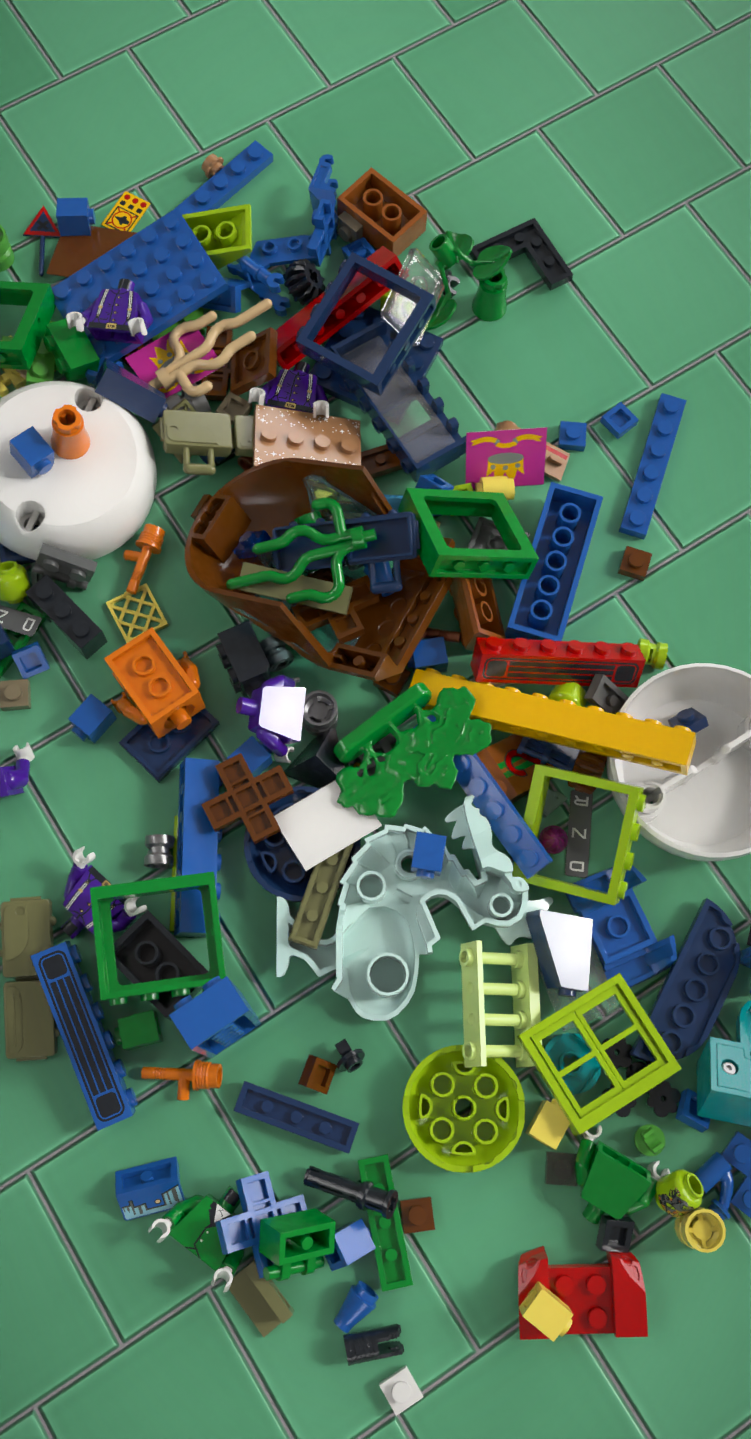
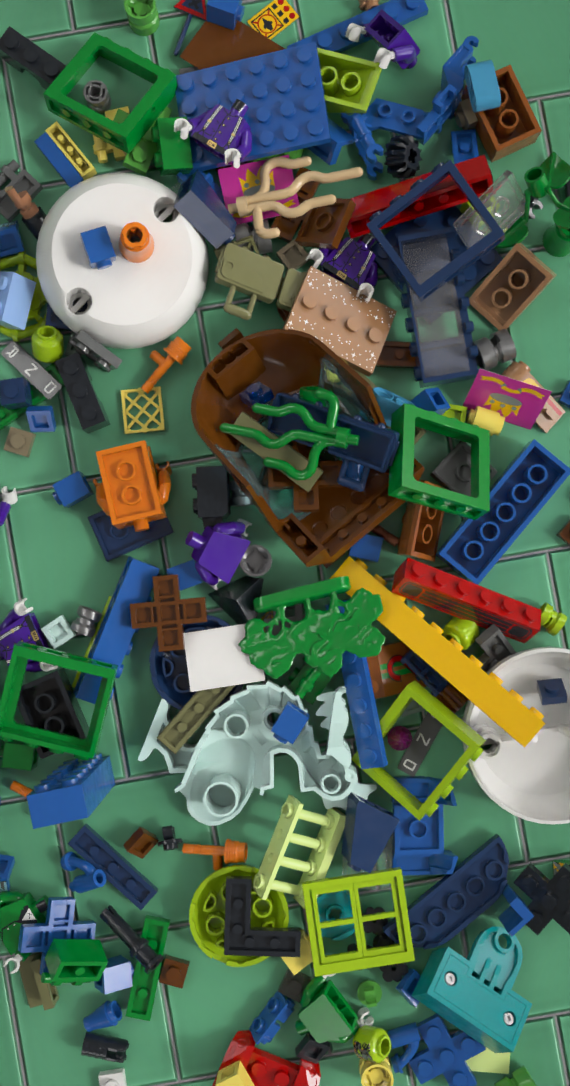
camera: 30 degrees right, 15 degrees up
none -> light aqua plate [41,615,76,649]
none -> blue plant [60,852,106,893]
none -> orange piece [182,839,248,871]
none -> black plate [224,876,301,957]
none -> blue hinge [249,989,295,1045]
none -> green brick [287,655,335,705]
none -> dark purple torso [345,9,420,70]
none -> dark azure beam [464,60,501,113]
none -> medium nougat slope [469,243,557,330]
none -> flat silver wheel [473,329,517,370]

